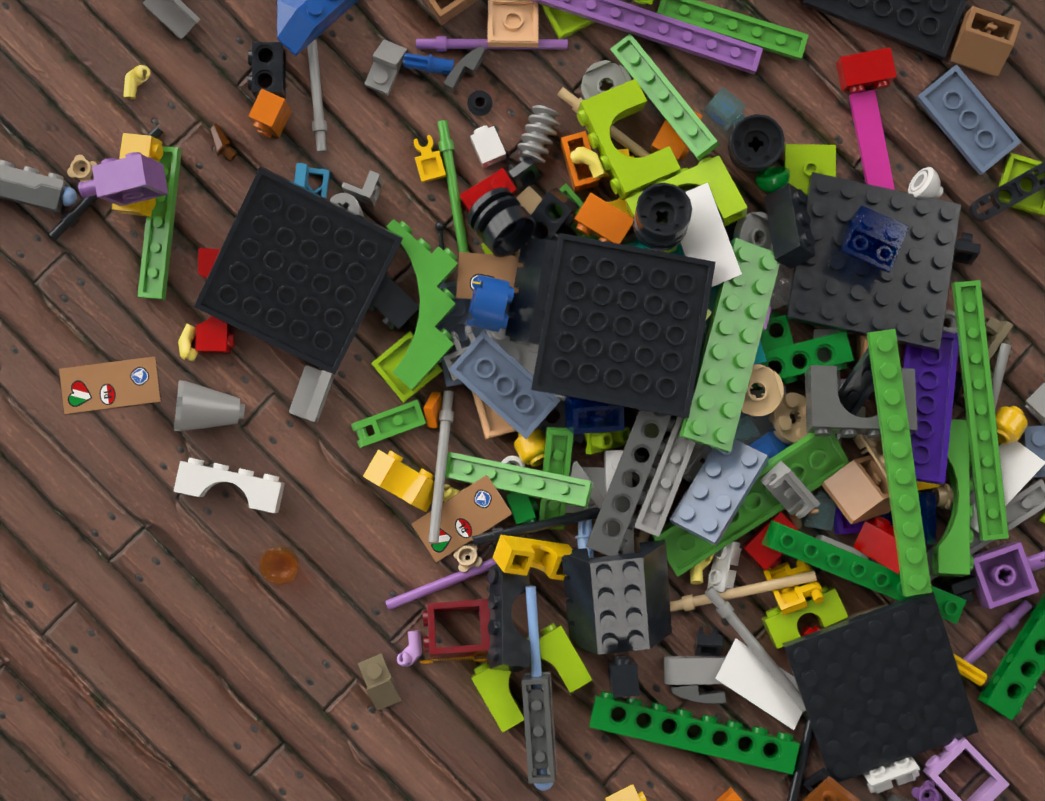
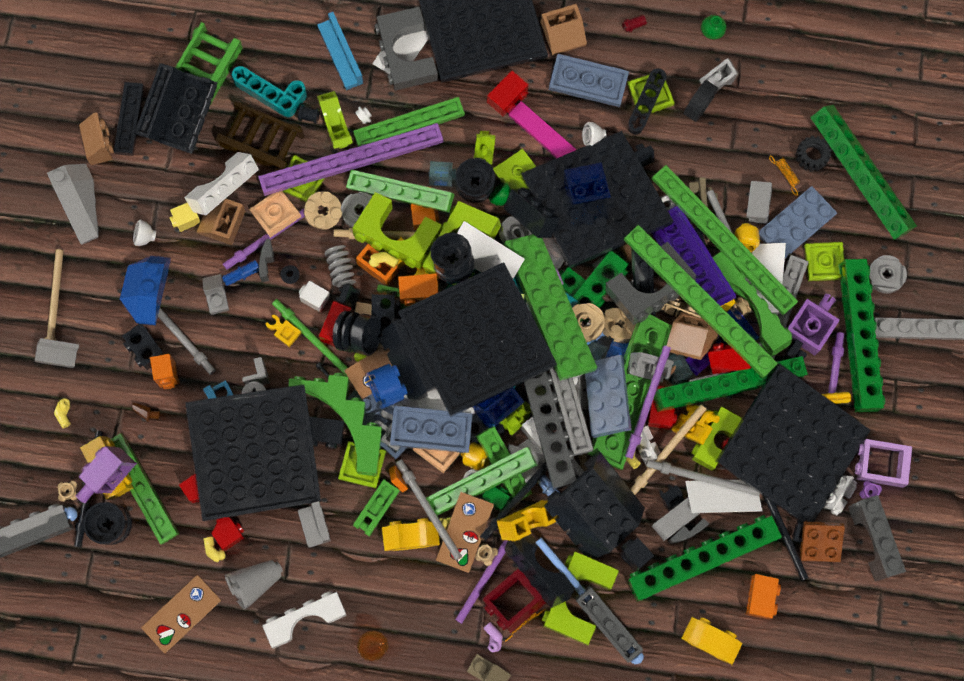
camera: 35 degrees left, 10 degrees down
none -> black wheel [83,502,132,545]
none -> tan plate [304,192,342,230]
none -> lime hips [474,131,495,165]
none -> medium lavender bar [625,345,671,459]

